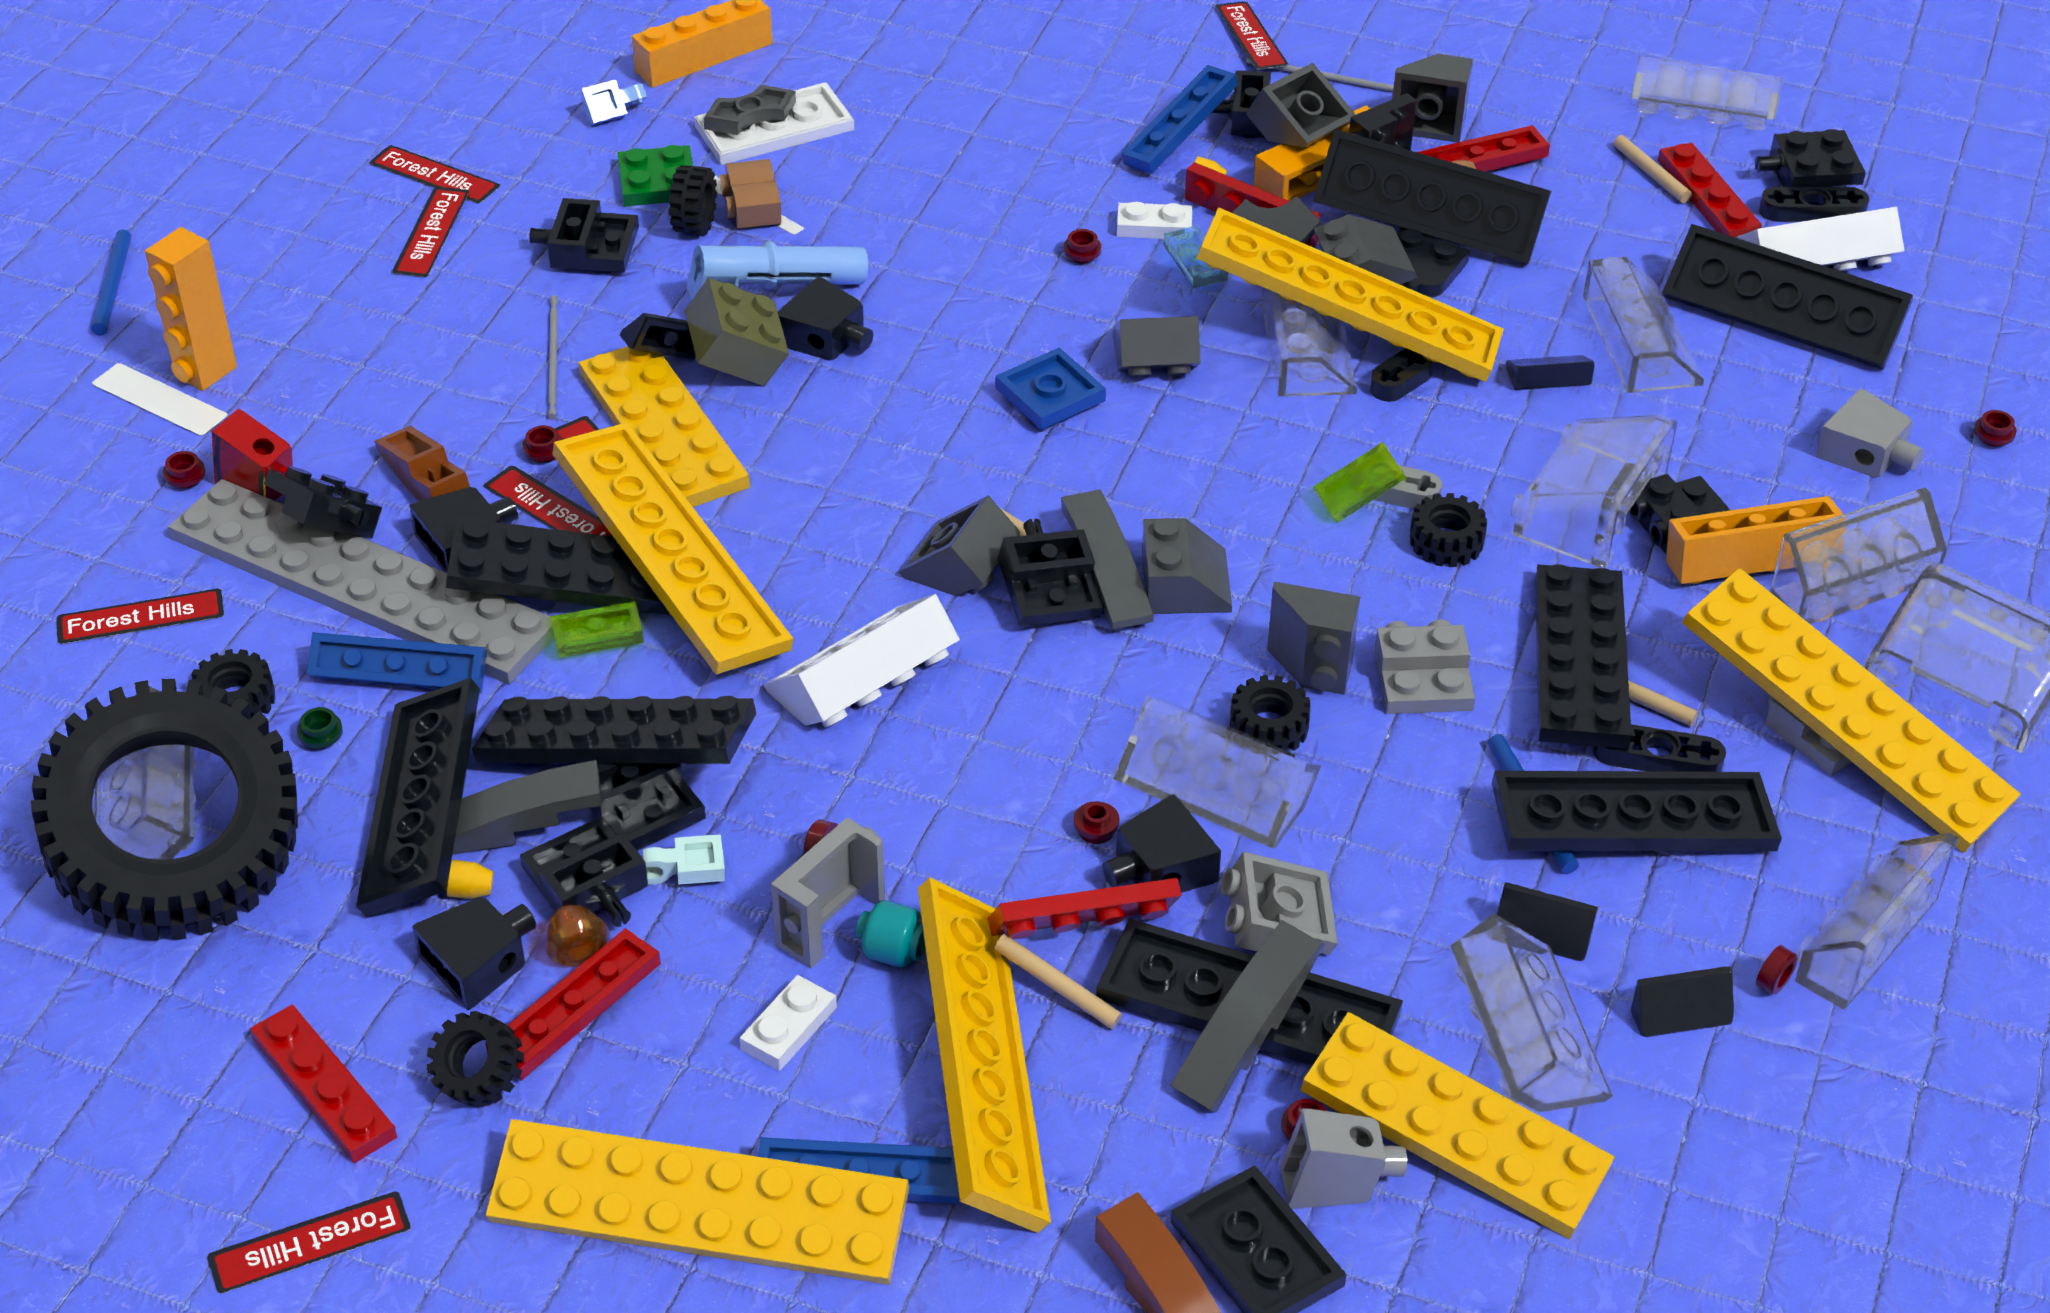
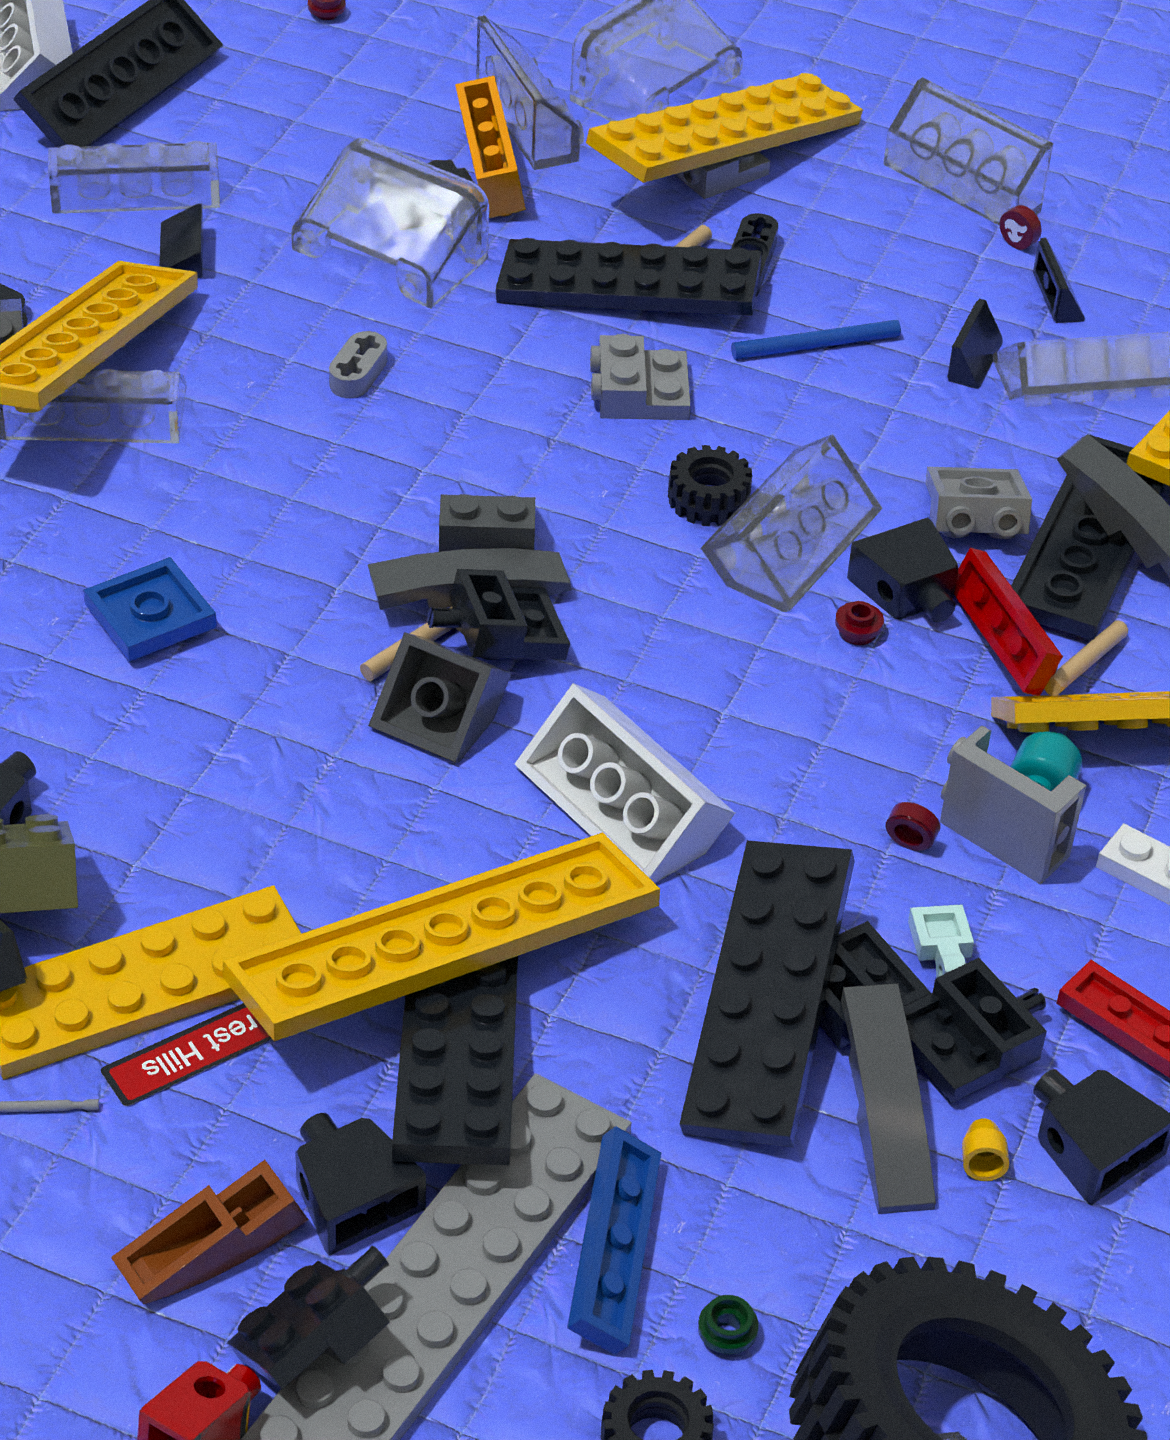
camera: 90 degrees left, 0 degrees up
black plate [356,678,480,917] -> none
red sticker [484,466,613,537] -> none
dark red plate [522,425,563,462] -> none
clear orange cone [546,905,609,967] -> none
clear neon green plate [550,601,644,658] -> none
dark grey slope [1113,316,1201,377] -> none
slope [1267,582,1361,695] -> none
clear neon green plate [1314,442,1406,523] -> none
black beam [1370,348,1433,402] -> none
black tyre [1410,493,1487,567] -> none
black plate [1491,771,1782,851] -> none
light grey torso [1815,388,1924,477] -> none

